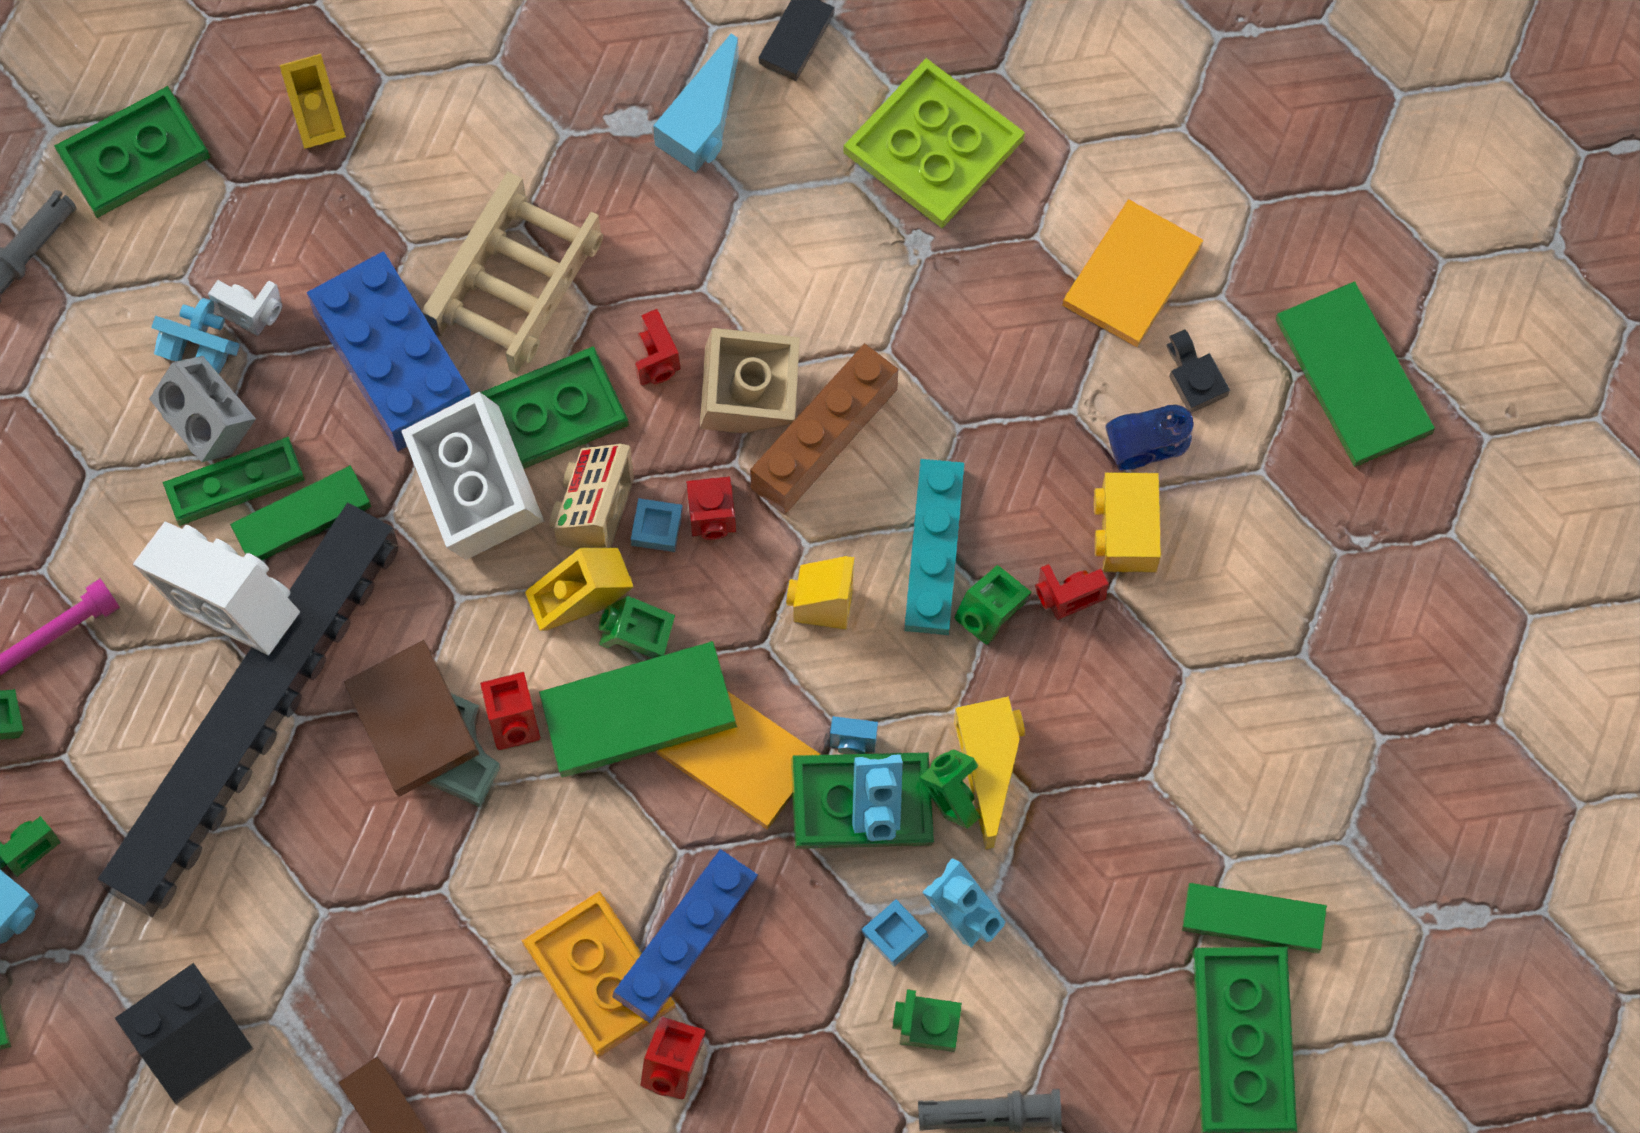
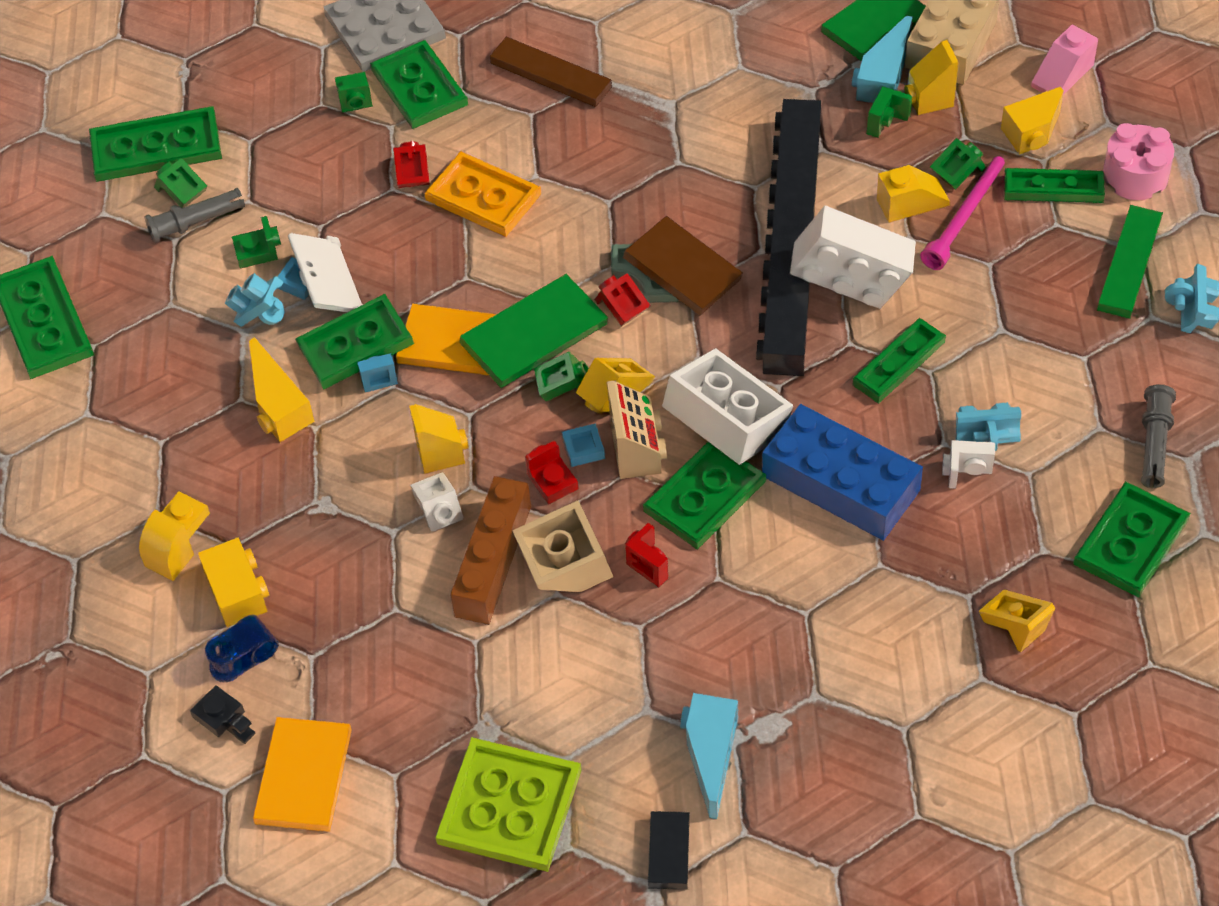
camera: 160 degrees right, 15 degrees down
black slope [115,963,254,1104] -> none
light grey brick [149,356,256,462] -> none
green tile [230,465,371,561] -> none
tan fence [421,171,603,374] -> none
blue plate [612,849,758,1024] -> none
medium azure hips [852,754,903,841] -> none
teal plate [904,459,965,635] -> none
green bracket [919,749,981,829] -> none
green bracket [954,565,1032,645] -> none
red bracket [1035,564,1109,620] -> none
green tile [1182,883,1327,954] -> none
green tile [1275,281,1435,467] -> none
none -> yellow brick [139,491,210,581]
none -> white door [288,233,363,312]
none -> white bracket [410,472,463,531]
none -> yellow slope [877,165,950,223]

